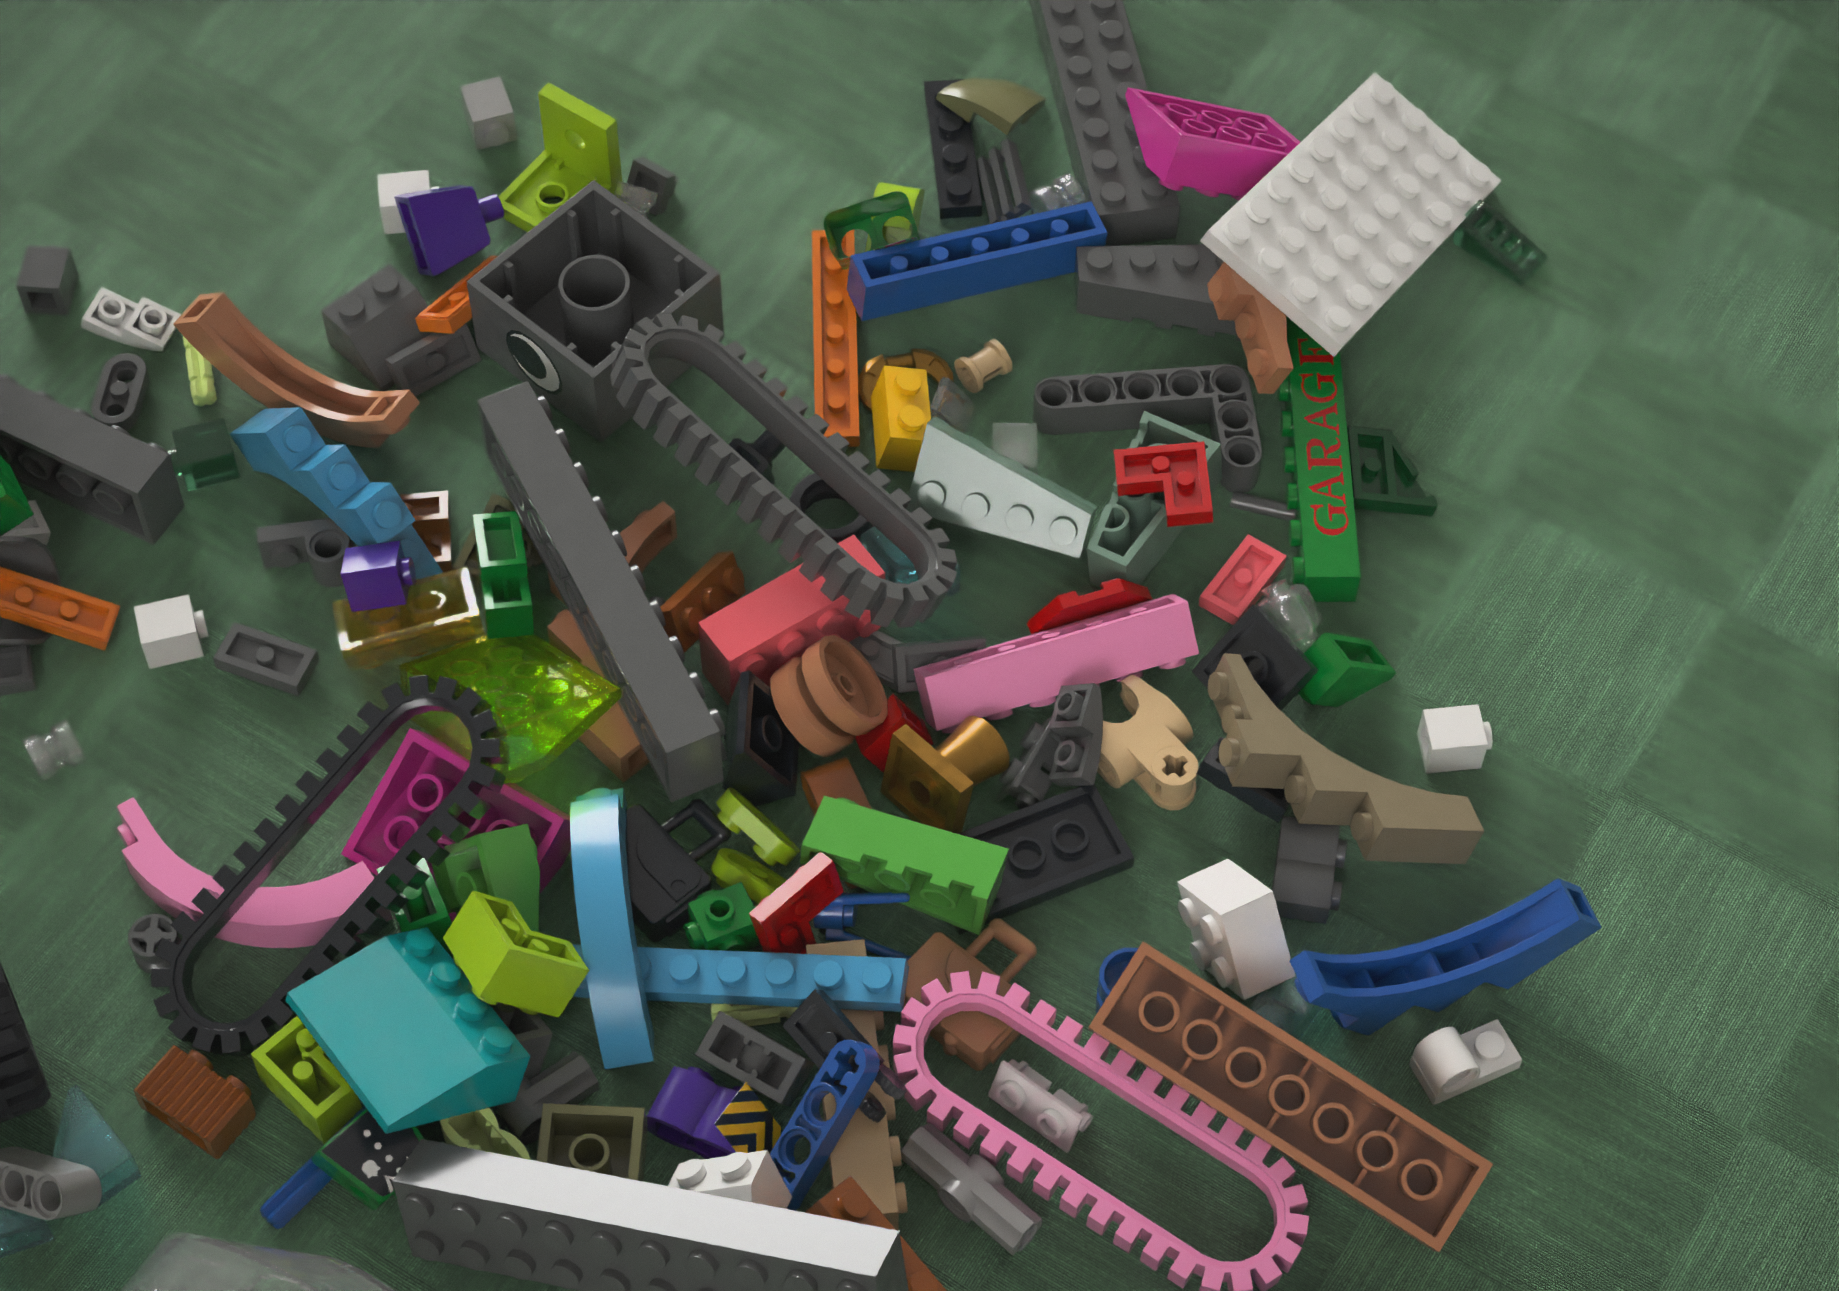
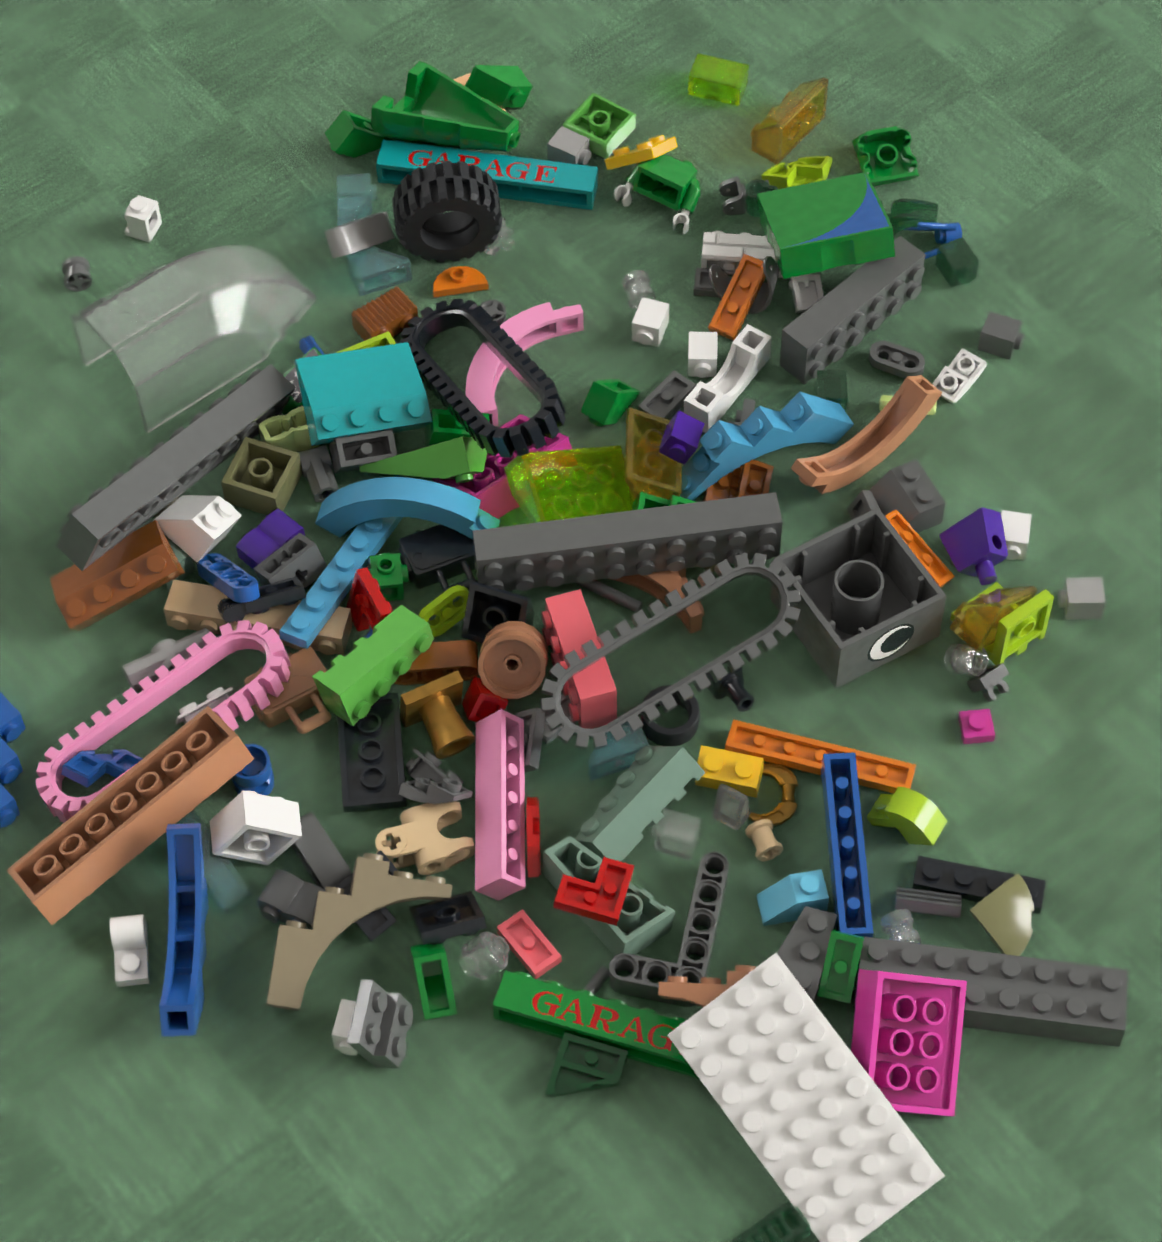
camera: 110 degrees right, 0 degrees up
lime brick [443,891,589,1018] -> none
dark orange plate [660,551,746,653] -> none
lime plate [711,848,787,907] -> none
sticker [714,1082,783,1154] -> none
green piece [823,191,920,270] -> none
none -> blue tile [61,749,143,788]
none -> dark grey beam [291,812,352,890]
none -> dark grey plate [347,980,413,1069]
none -> orange plate [433,266,489,298]
none -> green slope [580,379,640,427]
none -> white brick [632,297,669,347]
none -> white arch [684,324,772,433]
none -> medium azure slope [756,869,829,926]
none -> green plate [817,930,864,1003]
none -> clear yellow slope [950,586,1038,651]
none -> dark pink plate [958,709,995,744]

